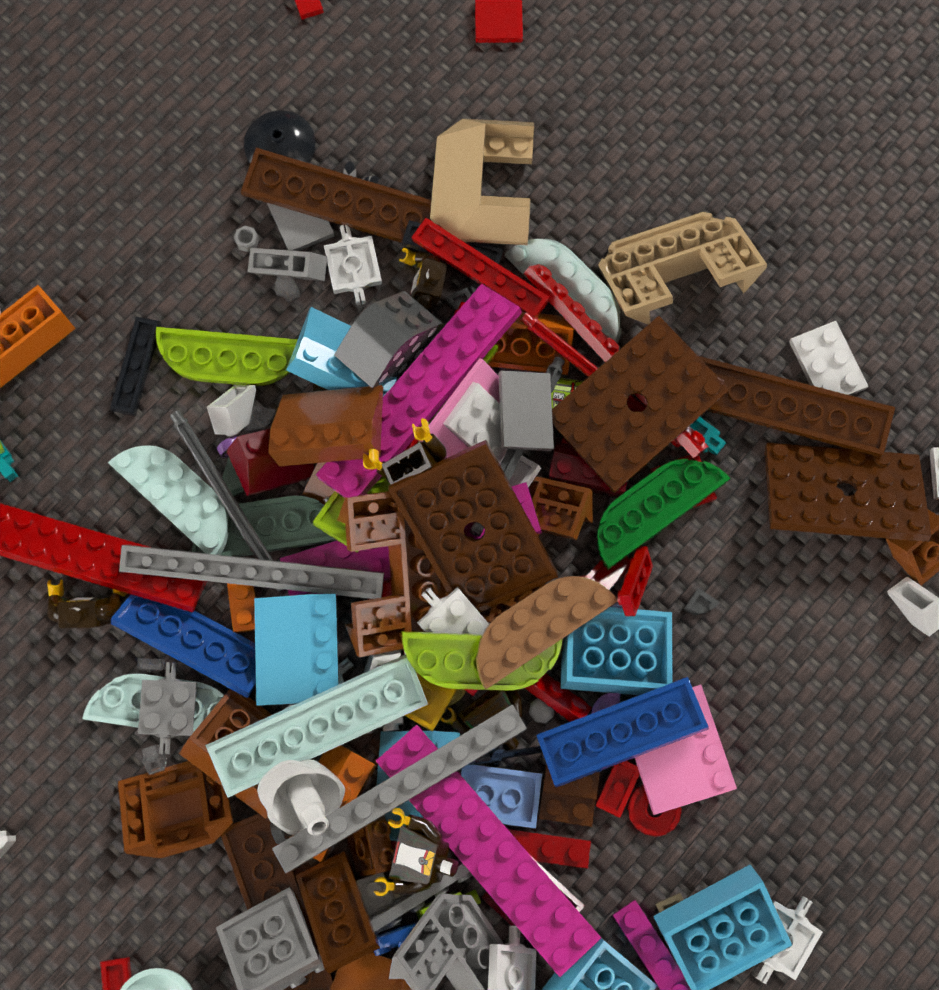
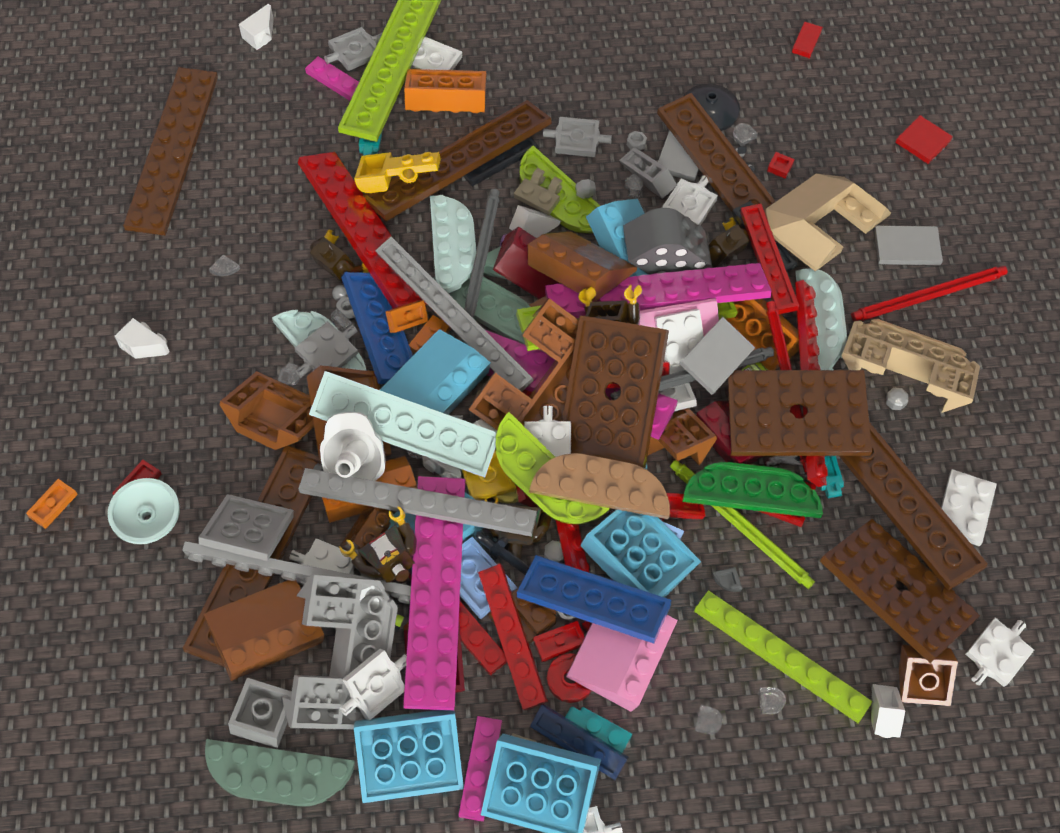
camera: 40 degrees right, 15 degrees down
reddish brown plate [295,851,380,974] -> none
red plate [617,546,653,617] -> none
none -> light grey plate [332,285,355,319]
none -> yellow plate [354,152,441,193]
none -> reddish brown plate [363,100,552,221]
none -> orange plate [385,300,428,333]
none -> red plate [478,564,548,710]
none -> dark tan plate [514,168,562,215]
none -> dark blue tile [530,704,629,780]
none -> light grey plate [543,117,612,157]
none -> teal hinge [565,707,632,753]
none -> light grey tile [575,179,596,199]
none -> lime piece [670,460,815,589]
none -> lime plate [694,590,873,723]
none -> clear tile [695,705,723,734]
none -> clear tile [733,123,758,146]
none -> clear tile [759,687,786,714]
none -> red plate [767,152,795,179]
none -> red piece [851,265,1008,322]
none -> light grey tile [874,226,943,265]
none -> light grey tile [886,388,908,410]

